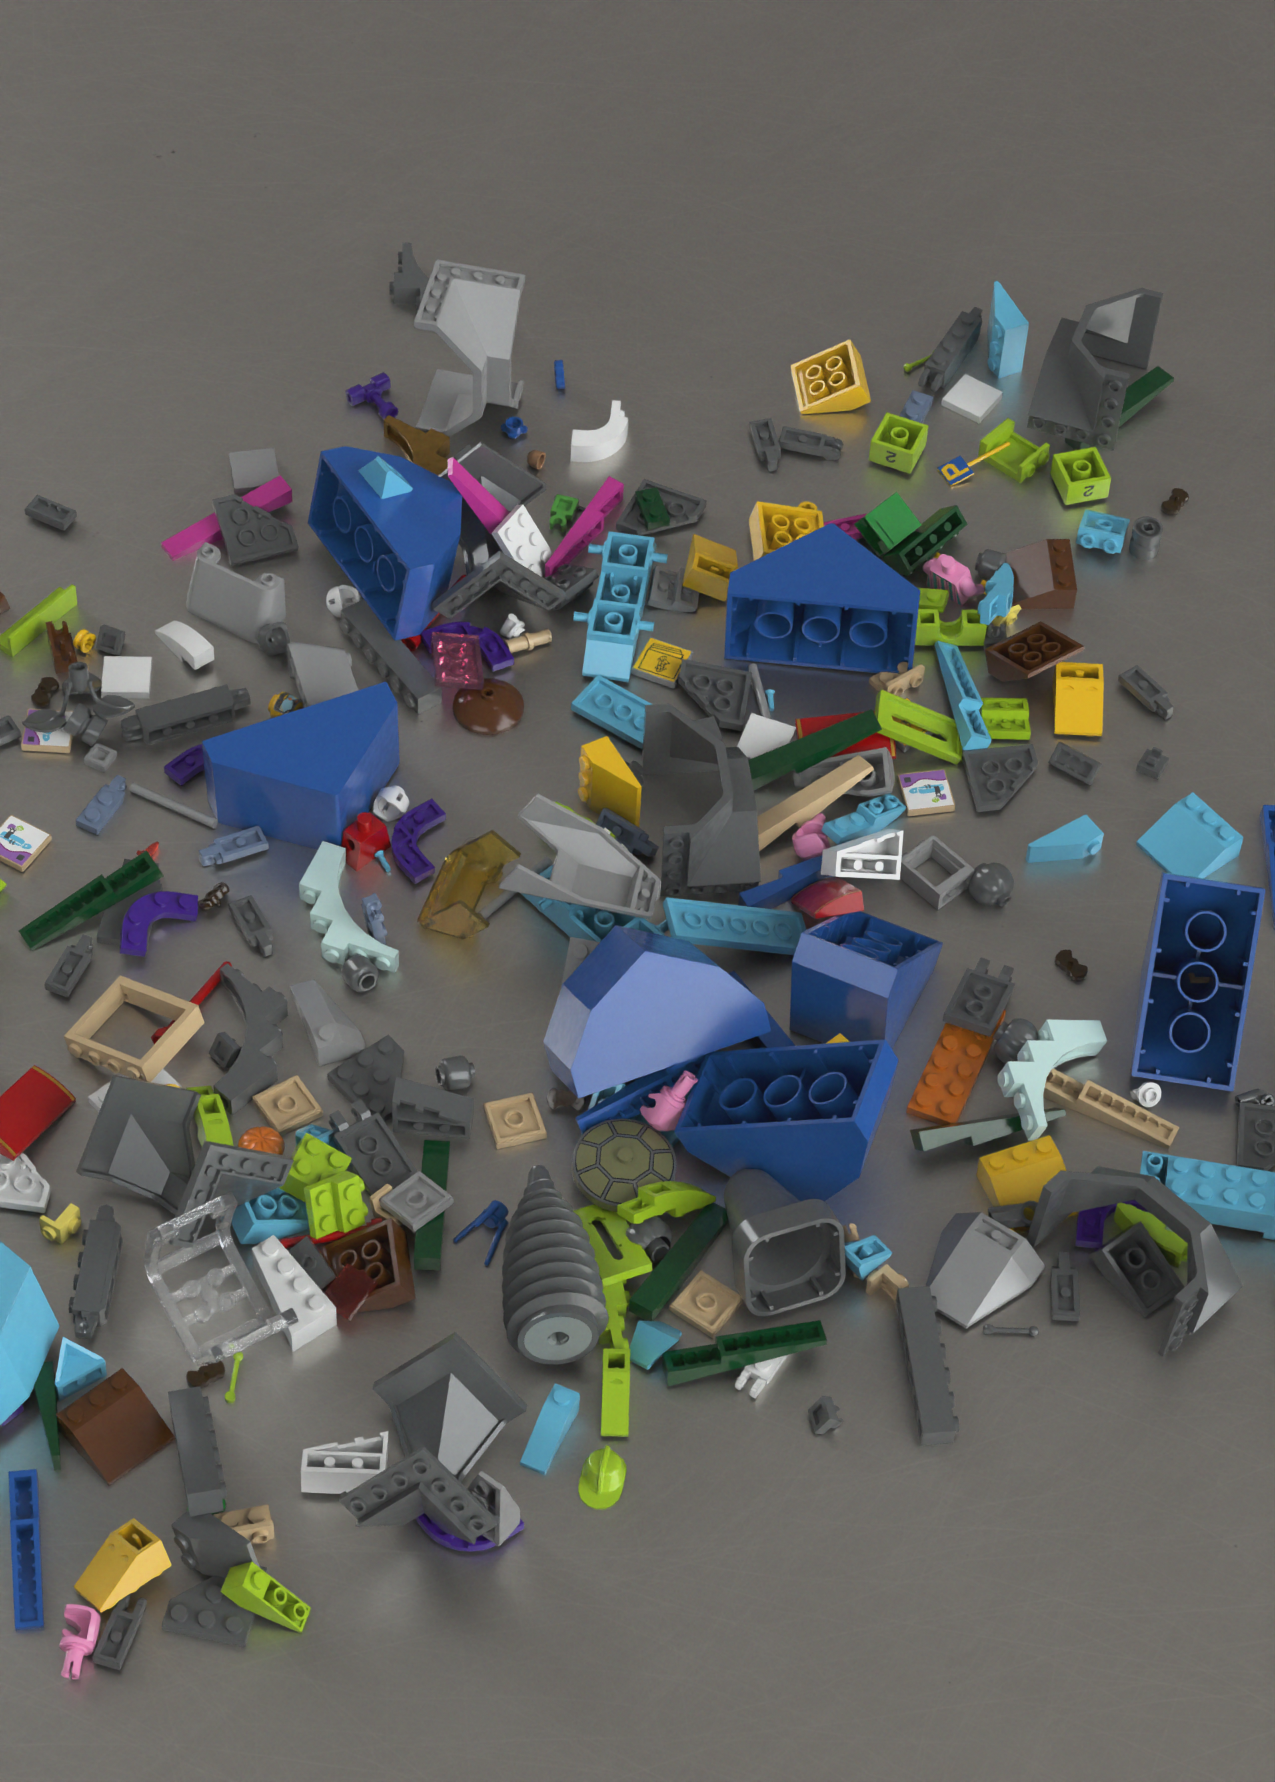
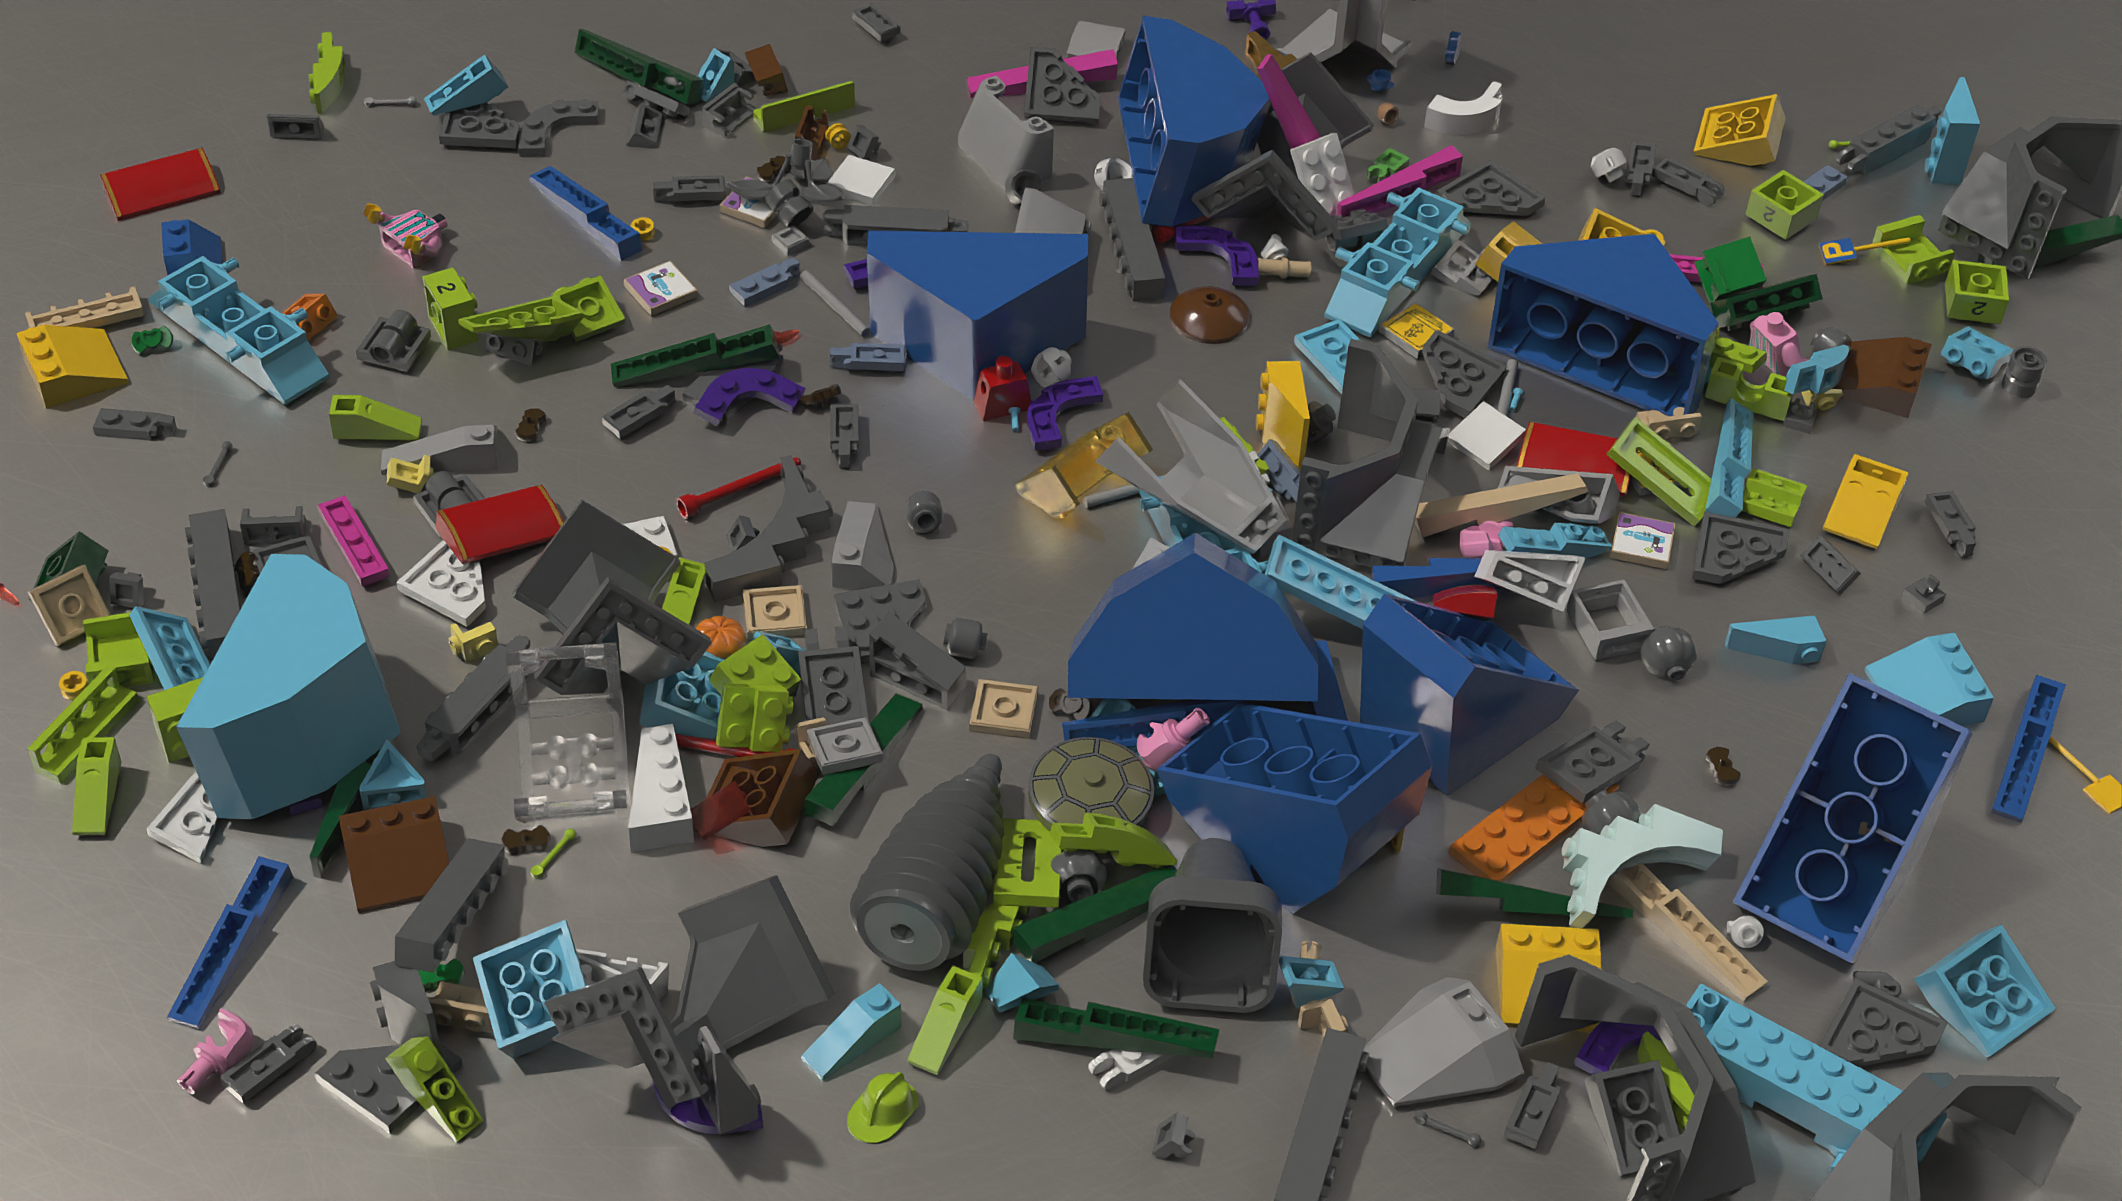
camera: 25 degrees right, 5 degrees down
tan window [64,975,204,1082] -> none
yellow slope [74,1518,172,1613] -> none
white slope [155,620,214,670] -> none
dark grey plate [288,1236,337,1290] -> none
light aqua arch [299,841,399,973] -> none
medium azure slope [358,456,413,499] -> none
sand blue hinge [361,893,388,945] -> none
clear pink plate [431,632,484,690] -> none
blue plant [453,1200,509,1266] -> none
dark green plate [635,487,670,530] -> none
tan tile [669,1270,744,1338] -> none
dark green slope [748,709,882,790] -> none
white tile [941,374,1003,424] -> none
reddish brown slope [985,621,1085,682] -> none
dark grey piece [988,1201,1038,1228] -> none
dark brown piece [1161,488,1189,515] -> none
none -> medium azure slope [473,920,587,1059]
none -> white piece [1591,147,1627,182]

